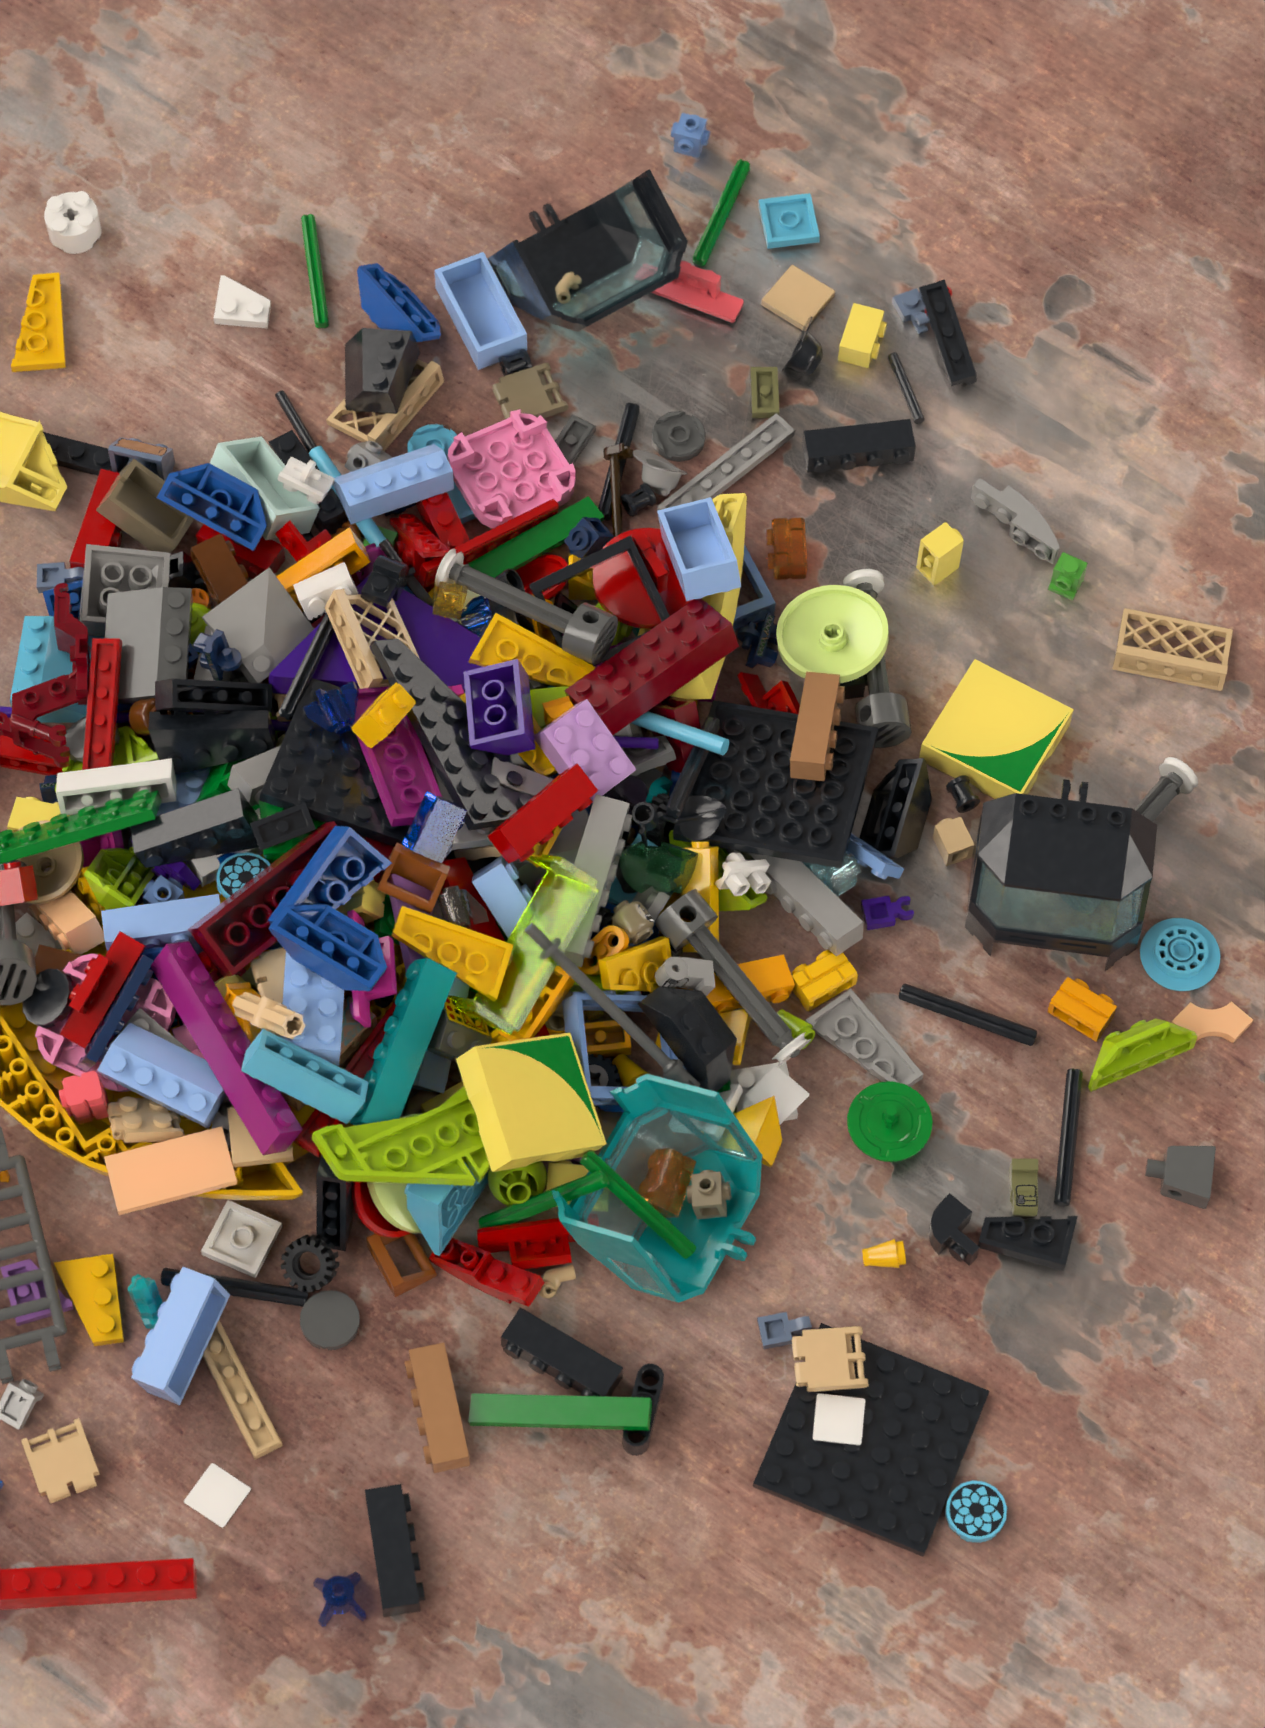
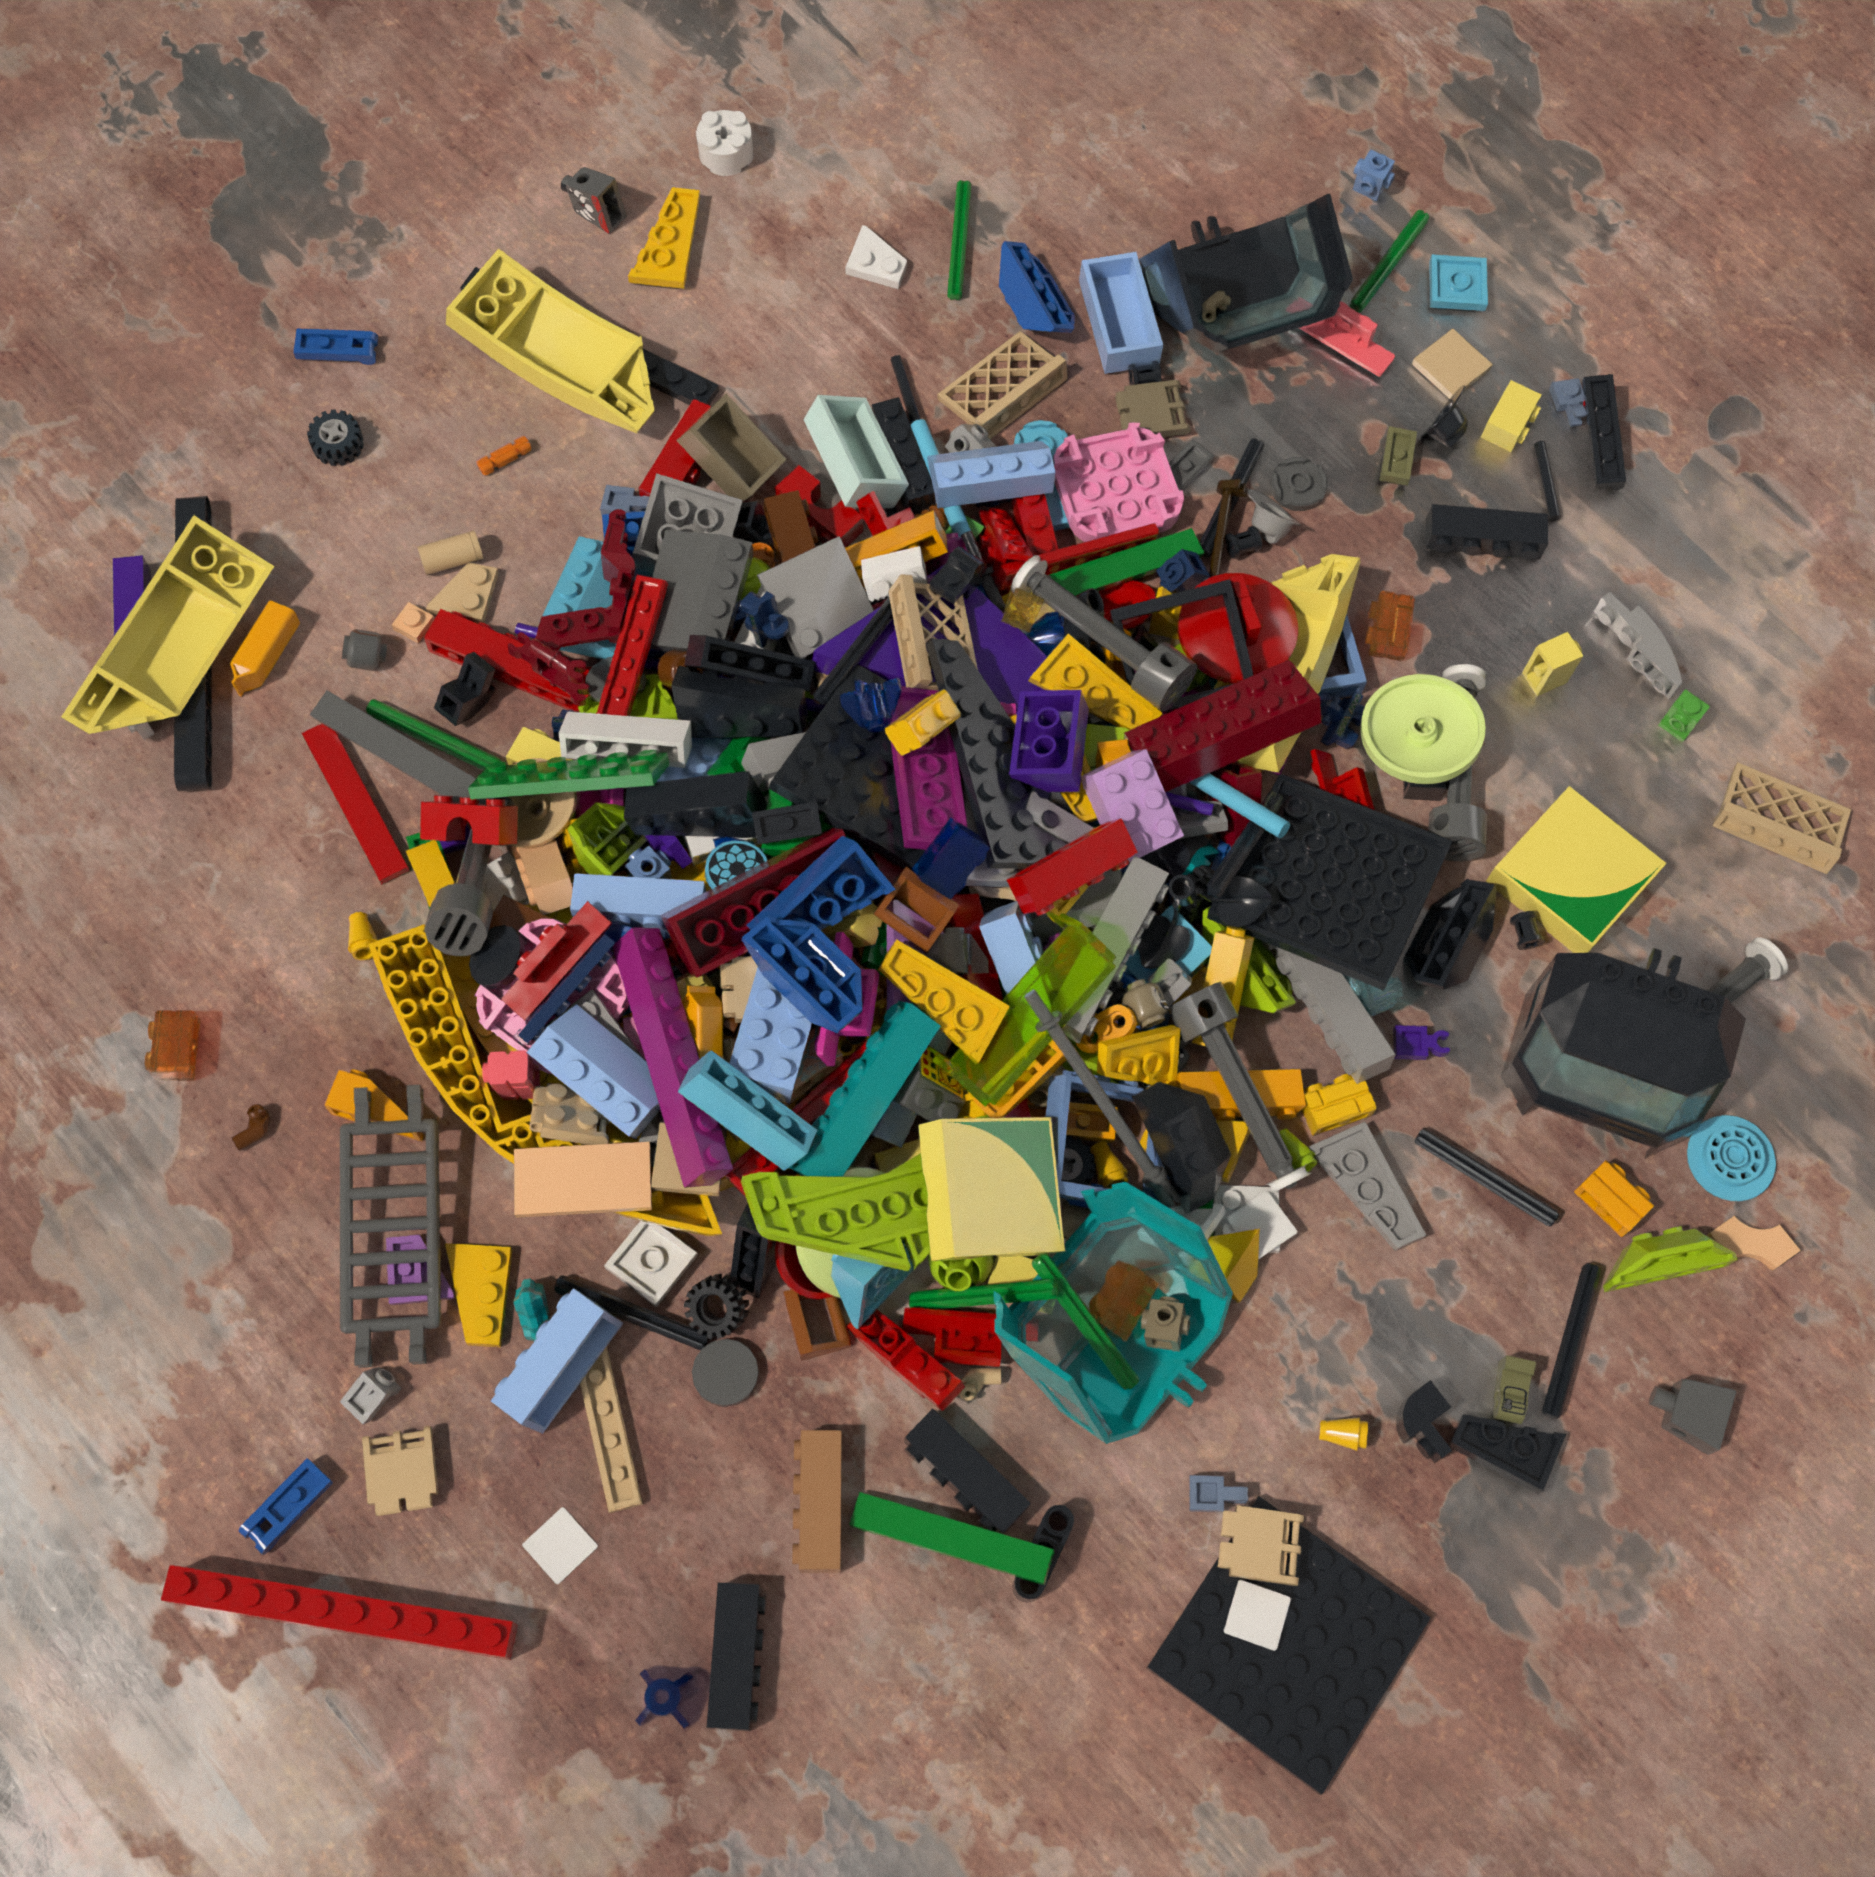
camera: 10 degrees right, 5 degrees up
sand blue slope [108,437,175,481] -> none
blue wedge [157,463,267,551] -> none
tan piece [232,992,305,1039] -> none
white hips [277,457,335,505] -> none
black wedge [345,328,420,414] -> none
clear green brick [620,842,698,894] -> none
light grey leg [655,957,715,996] -> none
light grey plate [657,413,795,511] -> none
light blue piece [657,497,741,601] -> none
white hips [715,852,771,896] -> none
medium nougat brick [790,671,845,781] -> none
medium blue plate [846,833,904,879] -> none
green piece [847,1081,933,1162] -> none
tan brick [933,817,975,866] -> none
tile [945,1480,1007,1543] -> none

